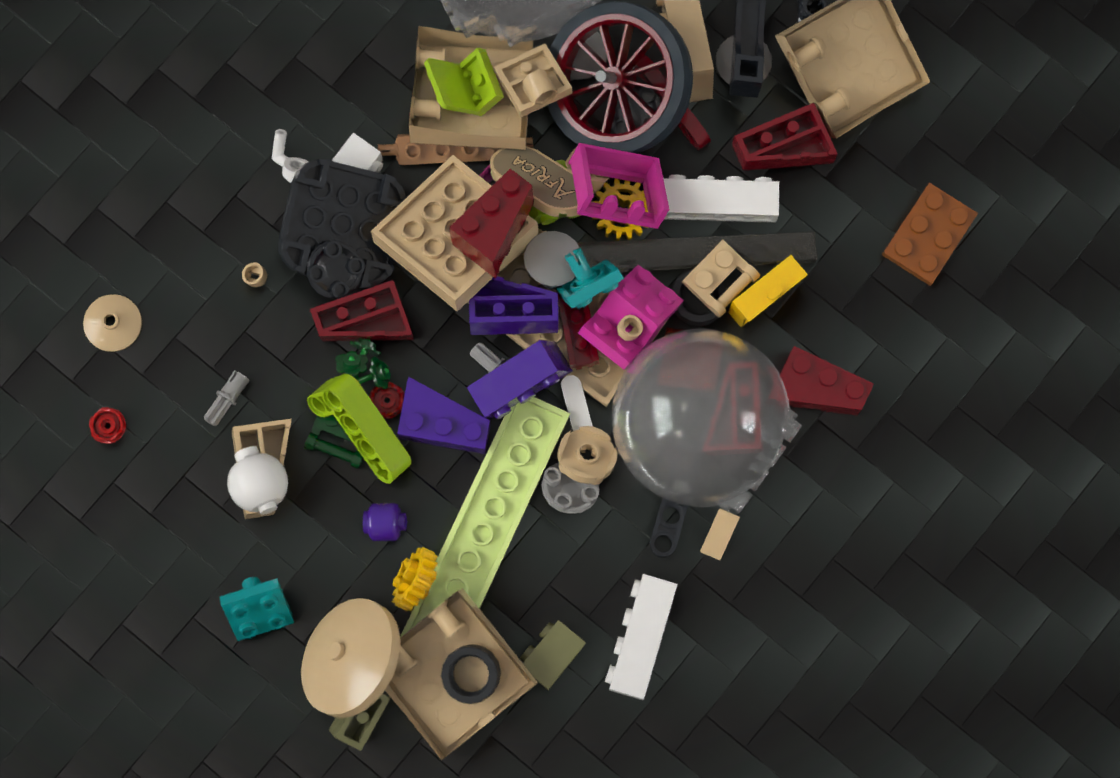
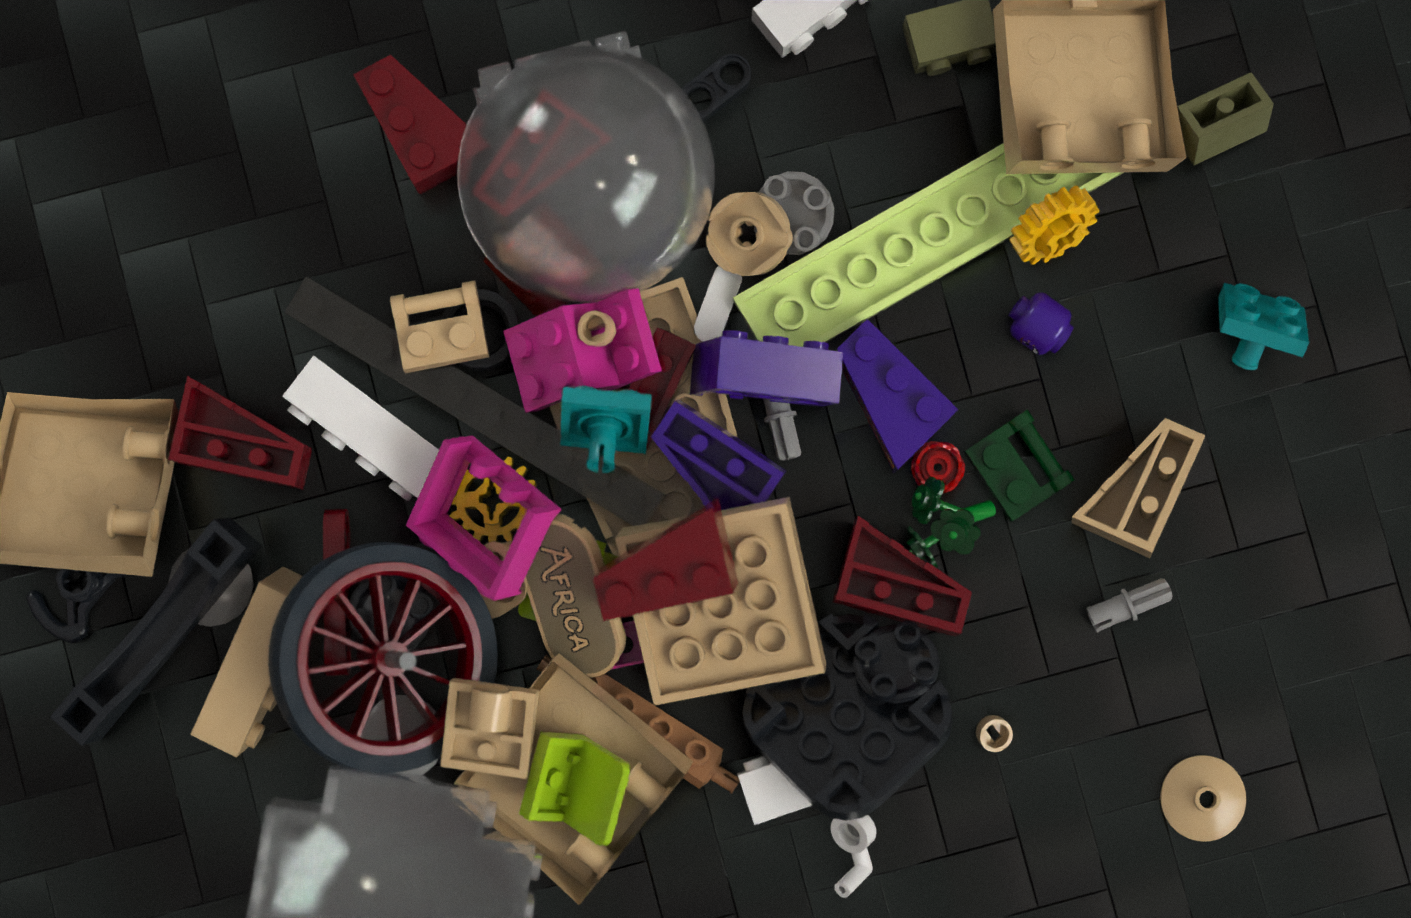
camera: 145 degrees left, 5 degrees up
red plate [89,407,126,444] -> none
white brick [227,446,288,515] -> none
tan dish [301,598,400,718] -> none
lime beam [307,374,411,484] -> none
black tyre [441,644,501,704] -> none
light grey dish [524,231,579,289] -> none
tan sticker [700,509,740,560] -> none
yellow container [728,255,808,327] -> none
dark orange plate [882,182,978,286] -> none

